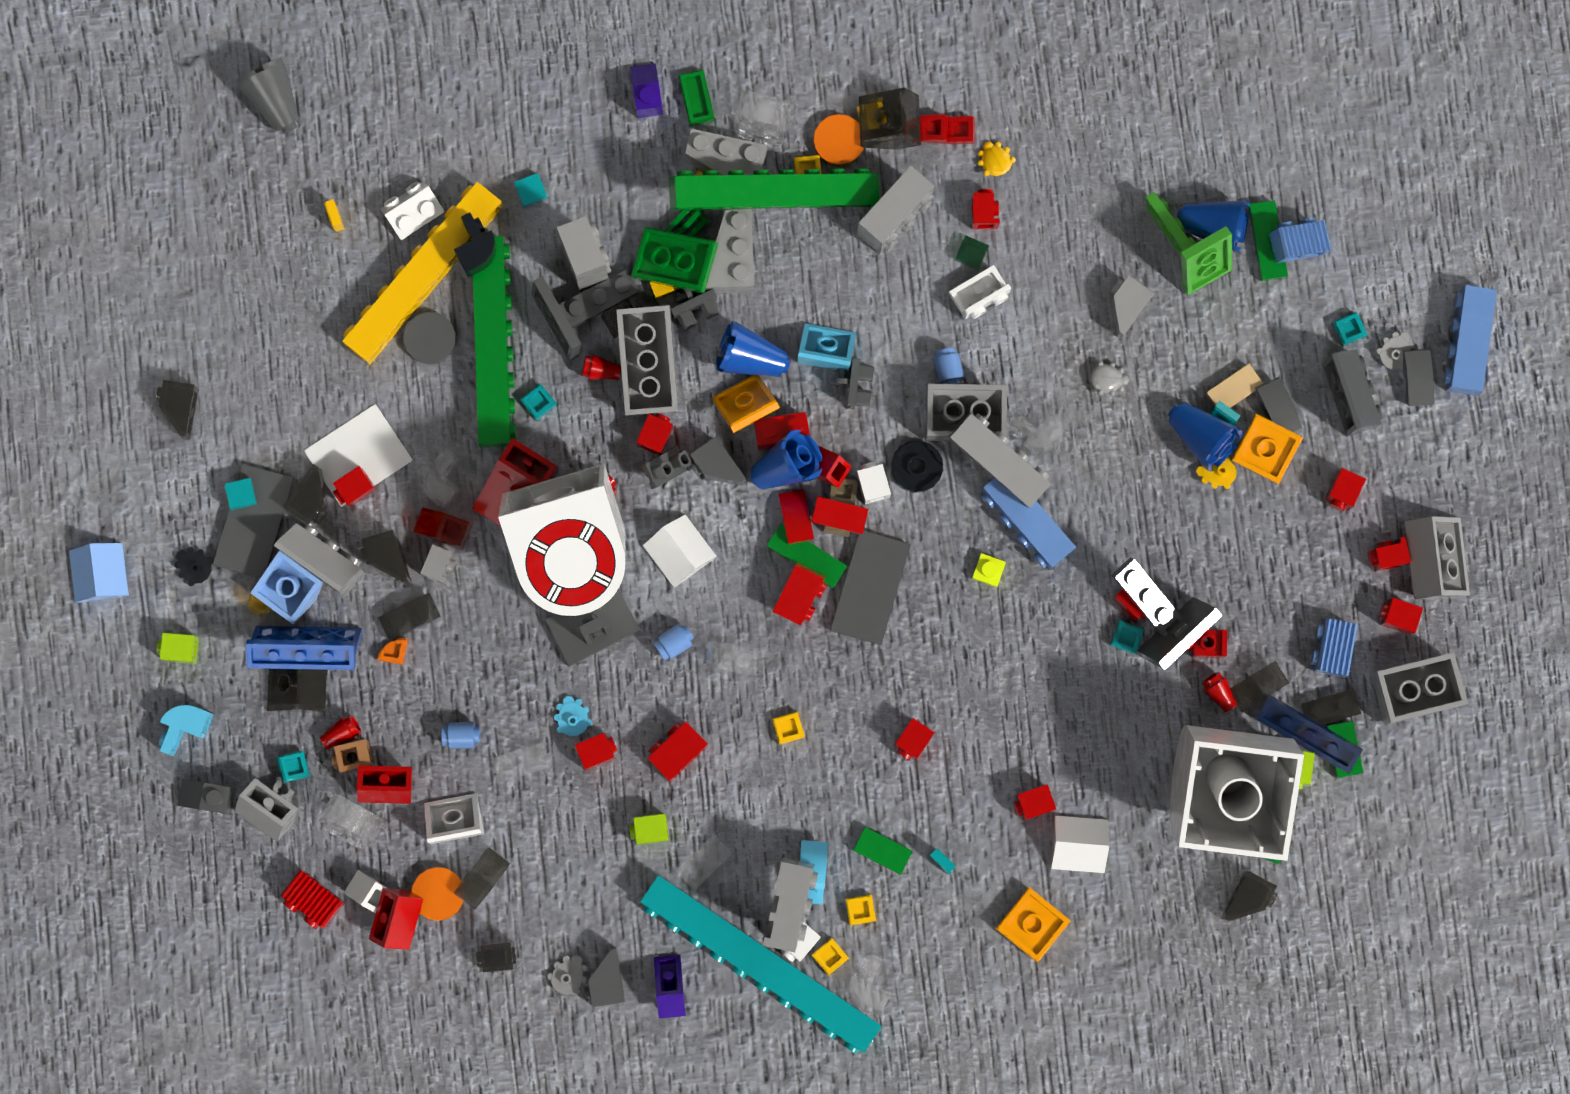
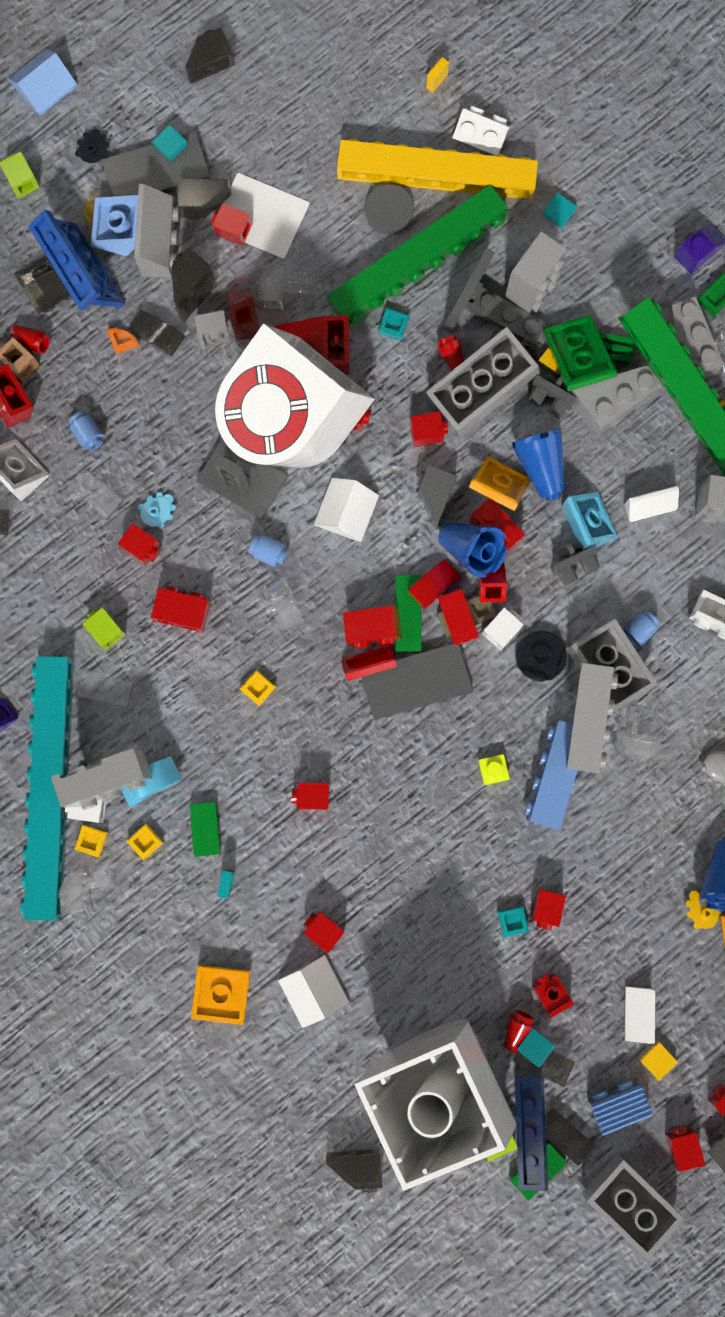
camera: 65 degrees right, 0 degrees up
black brick [454,212,496,278] -> none
dark grey hips [641,446,691,489] -> none
piece [1111,557,1222,670] -> none
none -> red tile [341,646,397,681]
none -> teal tile [517,1028,556,1067]
none -> white slope [624,486,679,522]
none -> white slope [624,986,655,1044]
none -> yellow tile [639,1041,678,1081]

